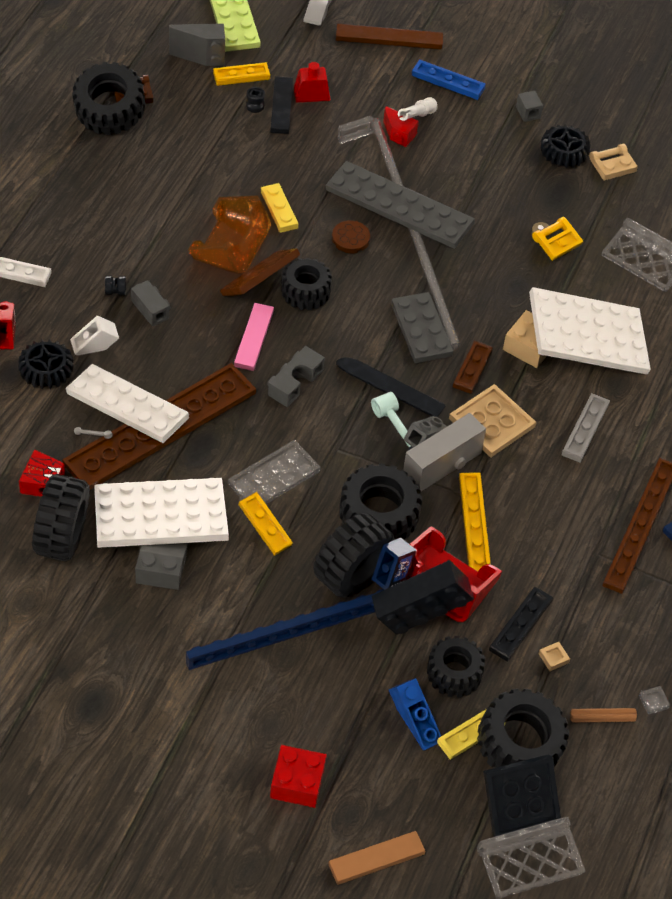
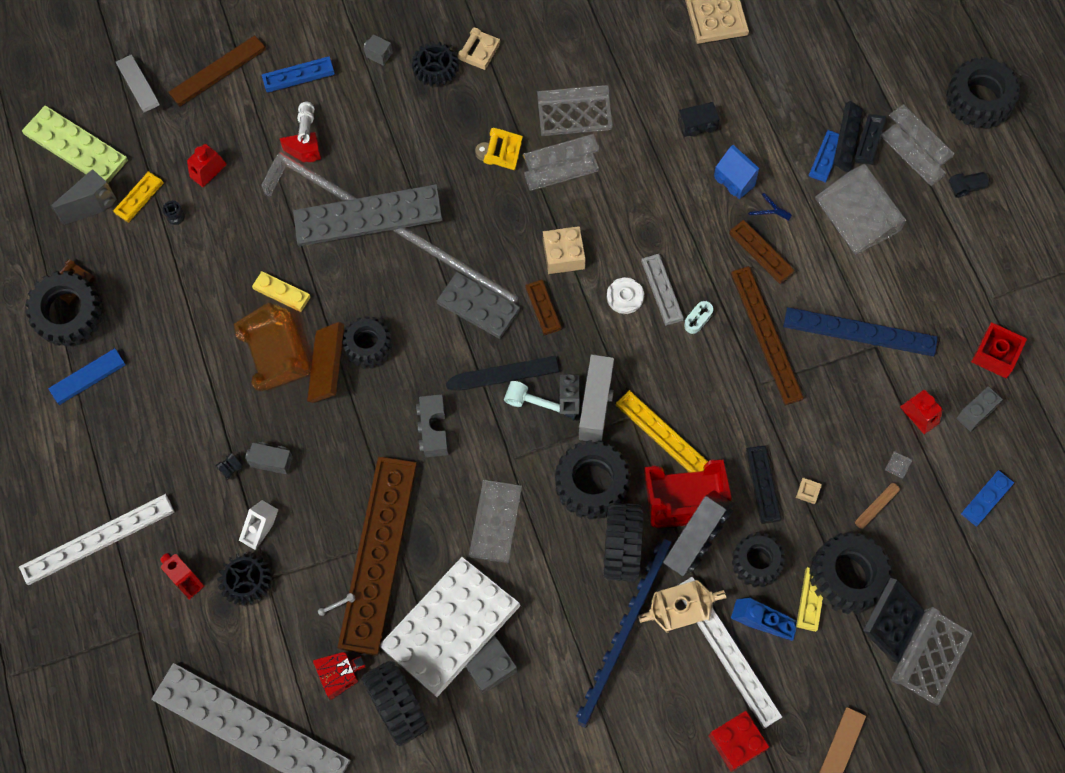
camera: 35 degrees left, 15 degrees up
white plate [66,364,189,443] -> none
bright pink tile [234,303,274,371] -> none
yellow tile [238,492,293,556] -> none
black tile [270,76,293,134] -> none
reddish brown tile [332,220,370,254] -> none
dark blue brick [372,538,416,590] -> none
tan plate [449,384,536,457] -> none
white plate [529,287,651,374] -> none
none -> blue tile [48,348,126,405]
none -> clear fence [523,134,599,191]
none -> white tile [607,277,644,314]
none -> tan plate [638,580,726,633]
none -> white plate [677,577,782,729]
none -> light aqua beam [684,301,713,334]

